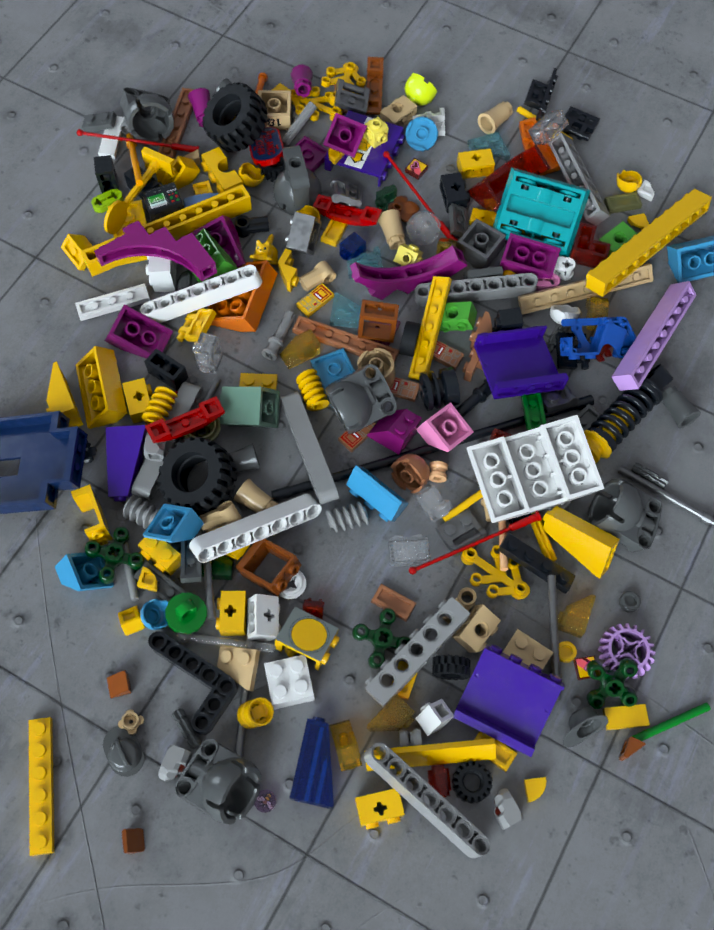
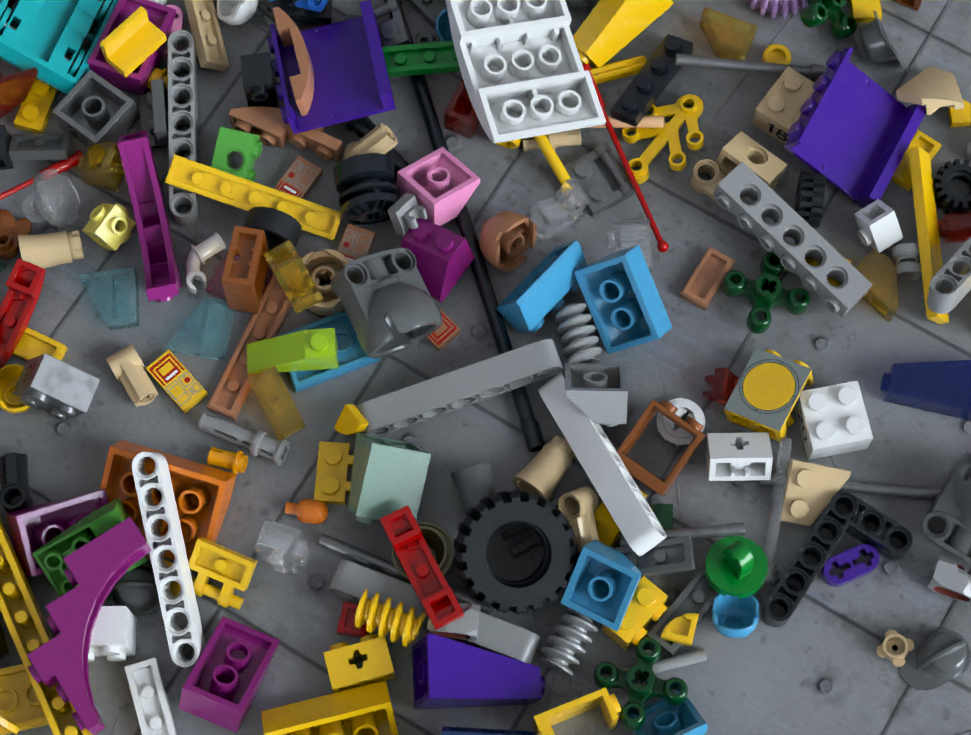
camera: 85 degrees left, 5 degrees up
dark orange slope [107,670,132,699] -> none
yellow slope [118,605,145,636] -> none
black brick [144,349,188,391] -> none
dark grey axle [172,708,201,749] -> none
yellow brick [216,591,247,636] -> none
yellow wheel [237,697,274,729] -> none
yellow animal [250,234,279,265] -> none
yellow slope [278,248,299,292] -> none
yellow piece [296,369,329,411] -> none
clear yellow slope [329,720,362,771] -> none
clear blue brick [339,232,366,264] -> none
light nougat wheel [429,461,448,483] -> none
tile [573,656,596,680] -> none
none -> yellow panel [100,6,167,78]
none -> white piece [185,233,226,294]
none -> light orange pin [207,446,248,474]
none -> lime slope [247,328,339,375]
none -> clear yellow brick [263,240,324,314]
none -> nougat slope [272,7,314,116]
none -> orange cylinder [285,498,329,525]
none -> yellow tile [334,404,369,435]
none -> tan piece [343,123,398,160]
none -> light grey tile [387,193,428,236]
none -> light grey slope [564,363,628,427]
none -> dark azure slope [574,244,672,354]
none -> dark purple beam [821,544,880,587]
none -> tan slope [896,66,964,115]

